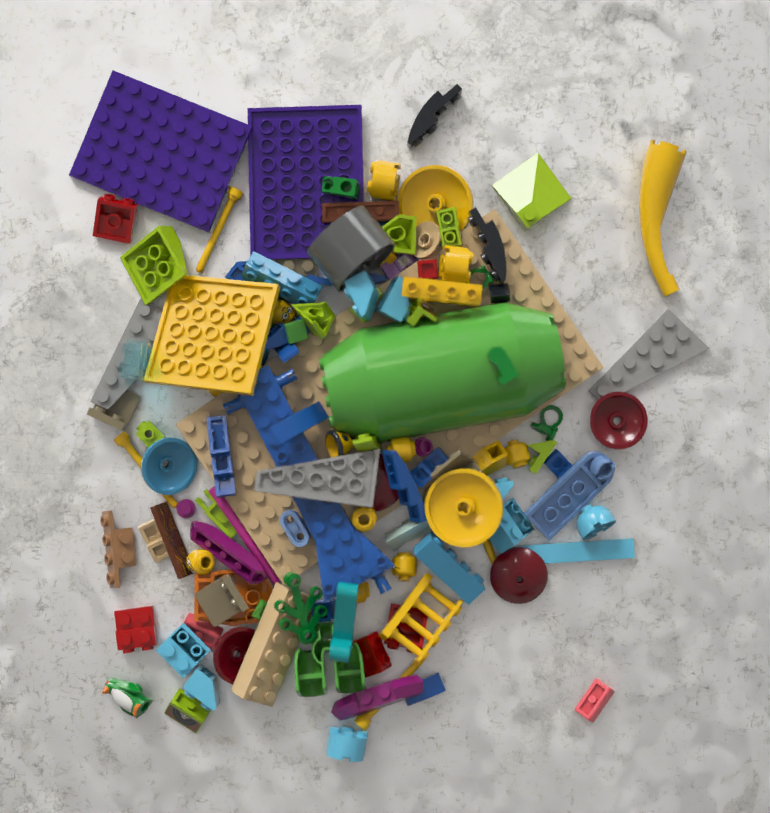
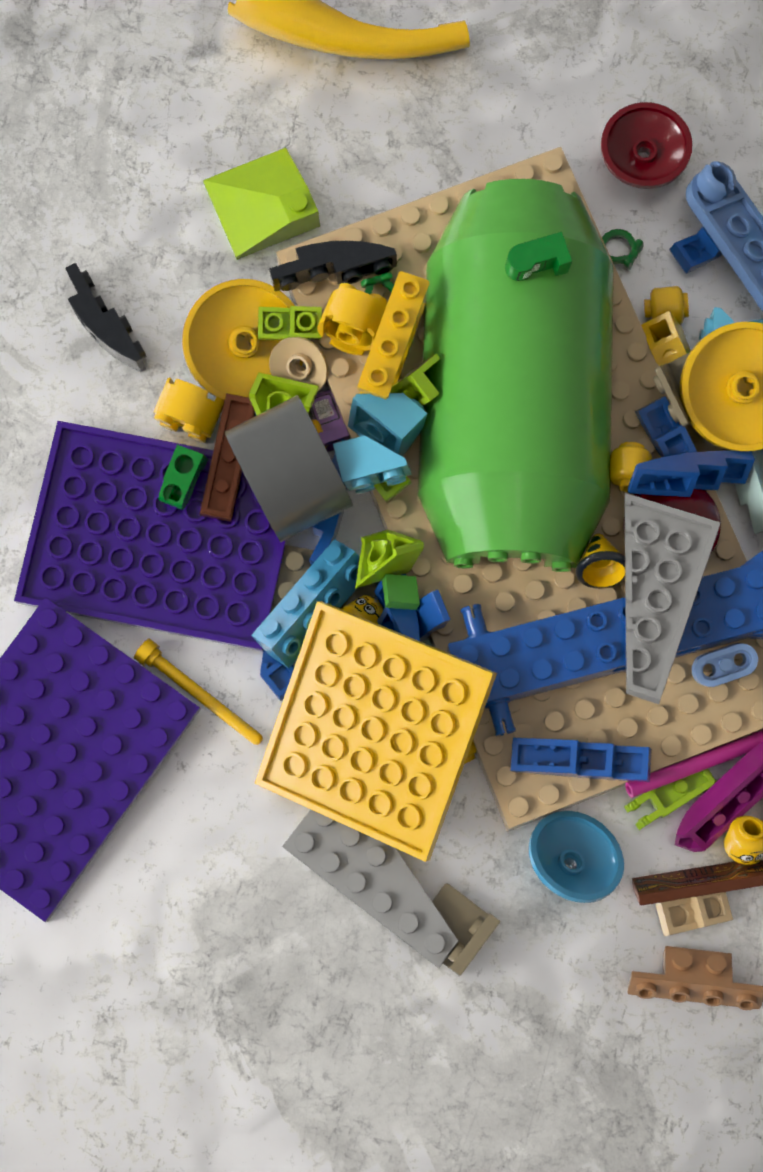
camera: 70 degrees left, 10 degrees down
red plate [92,194,138,244] -> none
yellow piece [113,431,178,508] -> none
clear light blue slope [118,339,153,383] -> none
lime slope [120,226,187,306] -> none
lime brick [136,421,167,448] -> none
magenta plate [176,499,196,518] -> none
blue slope [267,401,329,446] -> none
yellow head [351,506,377,532] -> none
lime slope [353,433,383,452] -> none
magenta plate [415,437,433,457] -> none
red tile [417,259,438,280] -> none
black slope [488,283,510,303] -> none
lime slope [527,440,557,474] -> none
green piece [530,422,556,441] -> none
light grey wing [588,309,710,400] -> none

